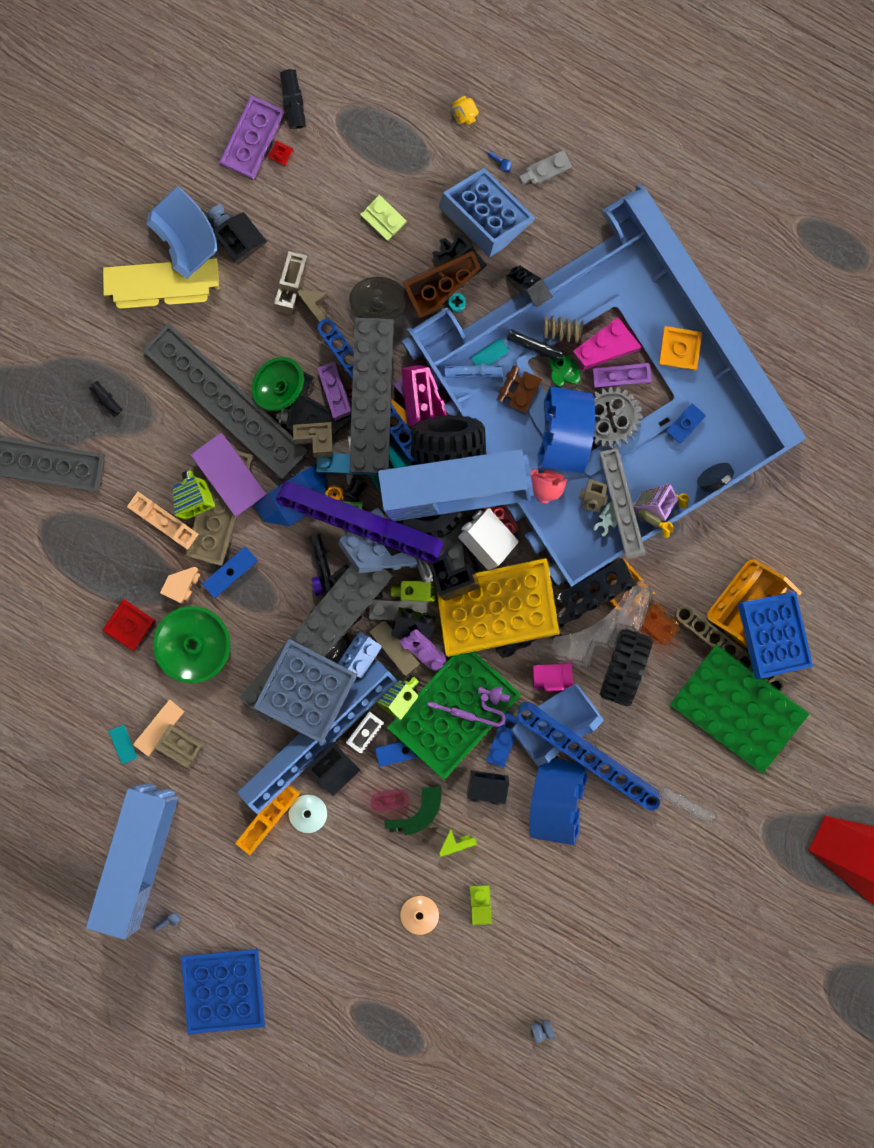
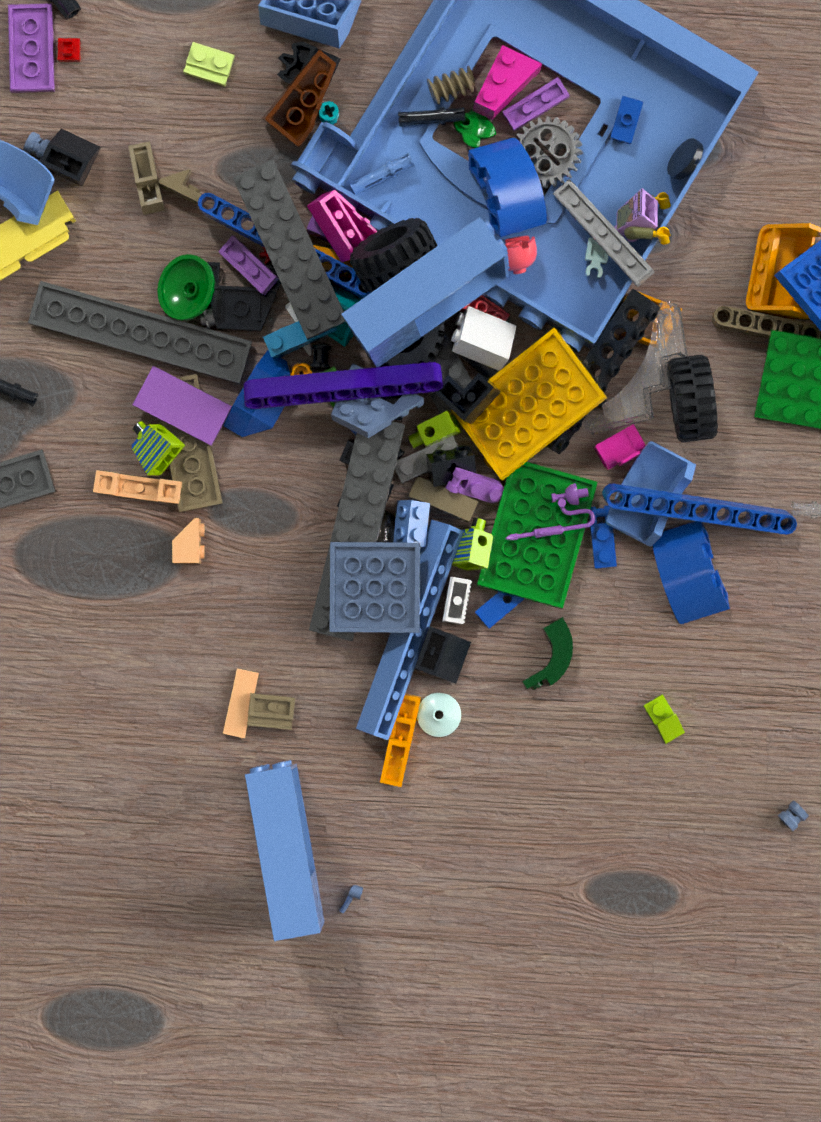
camera: 30 degrees left, 0 degrees up
red tile [102,599,156,652] -> none
teal sticker [109,725,138,764] -> none
green dish [153,606,231,683] -> none
blue plate [181,949,265,1034] -> none
blue tile [202,546,258,598] -> none
dark tan plate [293,422,333,458] -> none
black pin [308,534,334,592] -> none
dark purple tile [312,576,323,596] -> none
clear smoke dish [349,277,407,319] -> none
clear pink plate [371,789,409,812] -> none
light nougat dish [400,896,439,935] -> none
light grey axle [413,556,433,583] -> none
lime slope [439,829,477,857] -> none
black brick [467,770,509,805] -> none
teal sticker [470,338,510,366] -> none
reddish brown plate [496,365,542,414] -> none
black slope [505,265,553,308] -> none
dark tan brick [579,479,608,513] -> none
clear orange brick [636,602,681,646] -> none
light orange plate [658,326,702,371] -> none

